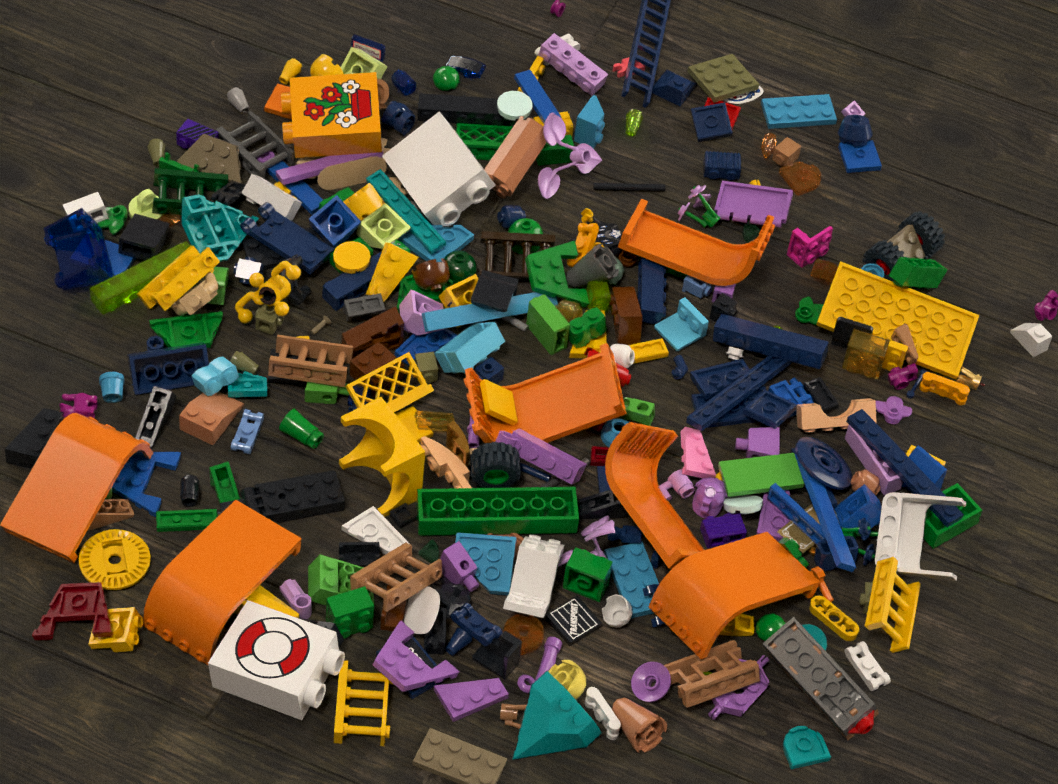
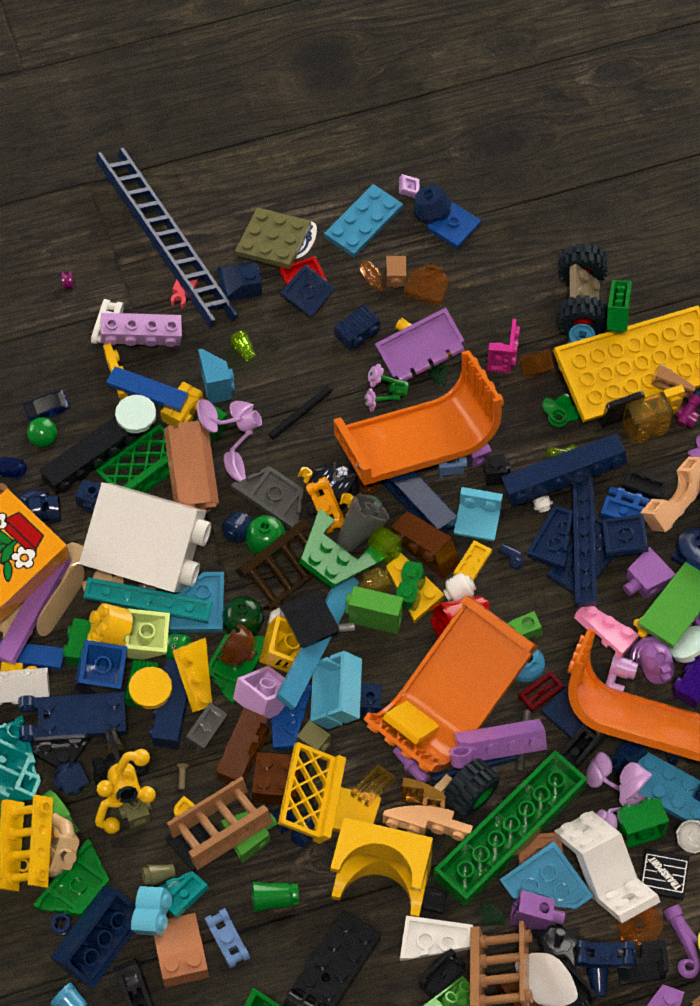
camera: 35 degrees left, 10 degrees up
none -> dark grey wing [230,466,303,529]

